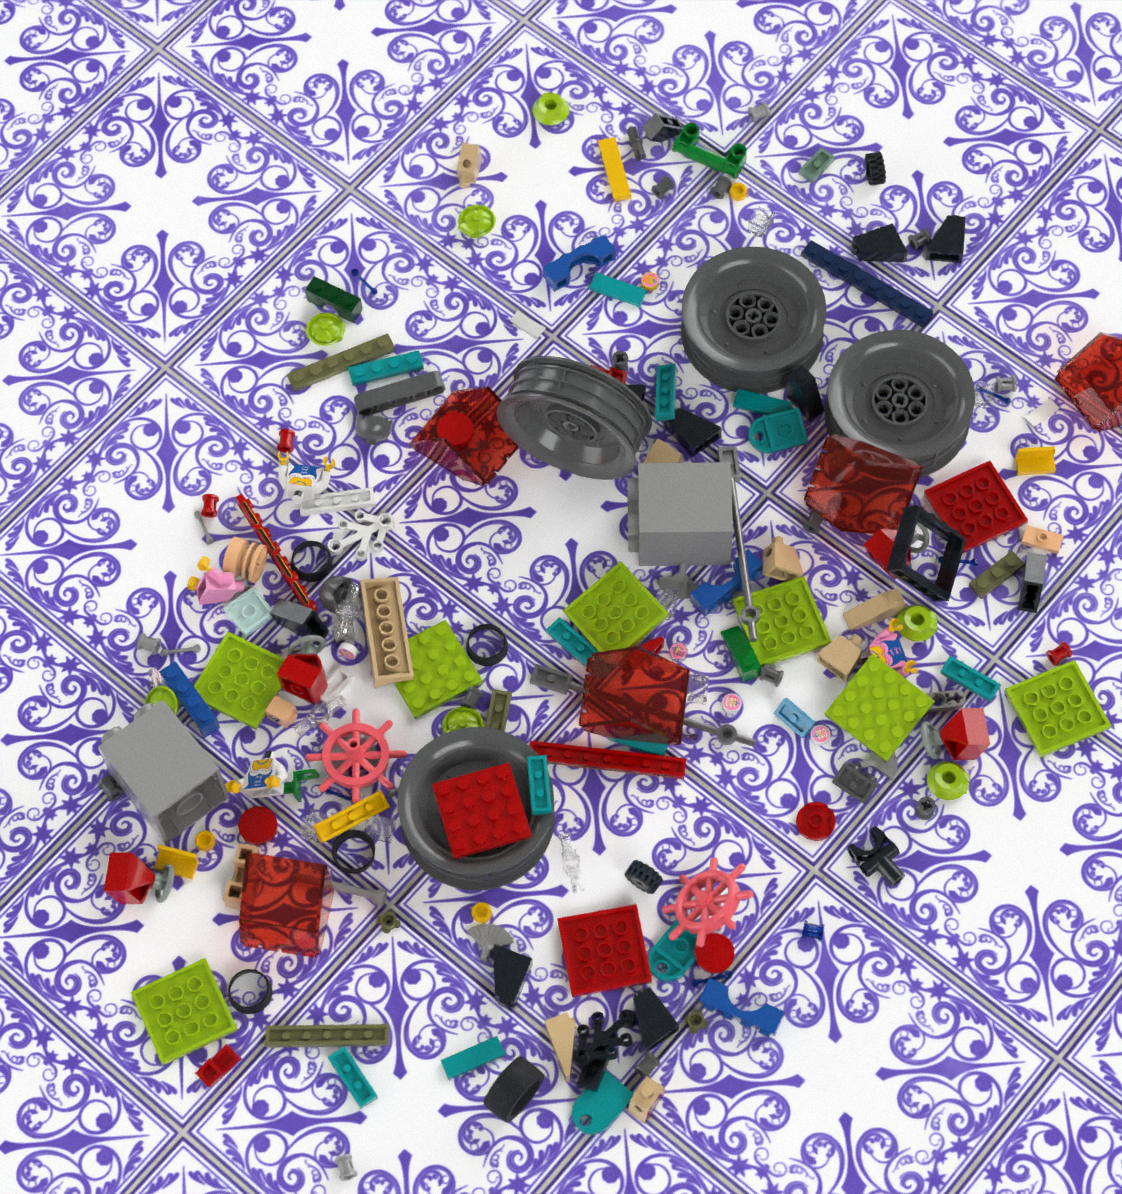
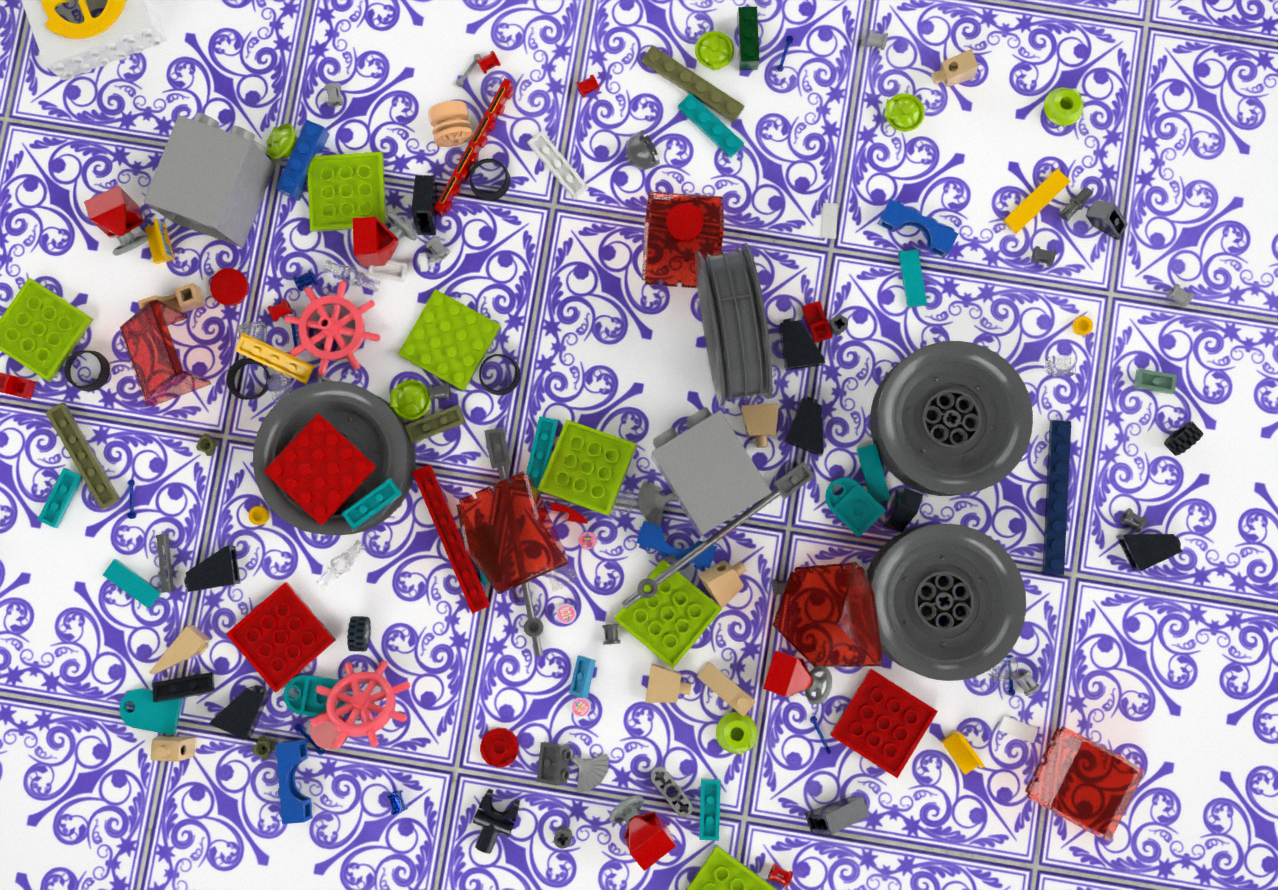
camera: 60 degrees right, 20 degrees up
clear tile [148,668,160,688] -> none
light grey hinge [160,644,201,656] -> none
bright pink torso [187,556,244,605] -> none
yellow tile [195,831,216,852] -> none
light aqua tile [223,586,273,638] -> none
torso [225,751,288,798] -> none
light nougat brick [265,695,298,728] -> none
green bracket [277,769,320,802] -> none
white torso [278,451,336,504] -> none
light grey piece [293,872,387,906] -> none
dark grey cylinder [319,576,355,615] -> none
white plant [327,510,395,561] -> none
clear pin [336,583,361,639] -> none
dark grey beam [354,371,446,417] -> none
tan arch [359,577,414,689] -> none
light grey hand [466,923,514,962] -> none
black tyre [483,1056,545,1123] -> none
black plant [572,1009,636,1067] -> none
dark grey bush [634,1052,661,1079] -> none
tile [641,272,659,291] -> none
teal plate [655,363,677,422] -> none
green piece [672,122,747,179] -> none
dark grey bush [710,175,732,199] -> none
green slope [720,625,761,683] -> none
lime plate [824,654,935,763] -> none
black slope [850,223,908,263] -> none
torso [860,618,918,677] -> none
black window [886,504,967,602] -> none
lime piece [927,761,970,800] -> none
olive plate [969,551,1025,599] -> none
light nougat plate [1021,525,1064,554] -> none
none -> clear blue hinge [127,479,137,519]
none -> dark grey pin [156,534,175,593]
none -> red bush [267,299,293,322]
none -> clear blue bush [293,269,318,292]
none -> light grey bush [866,30,888,50]

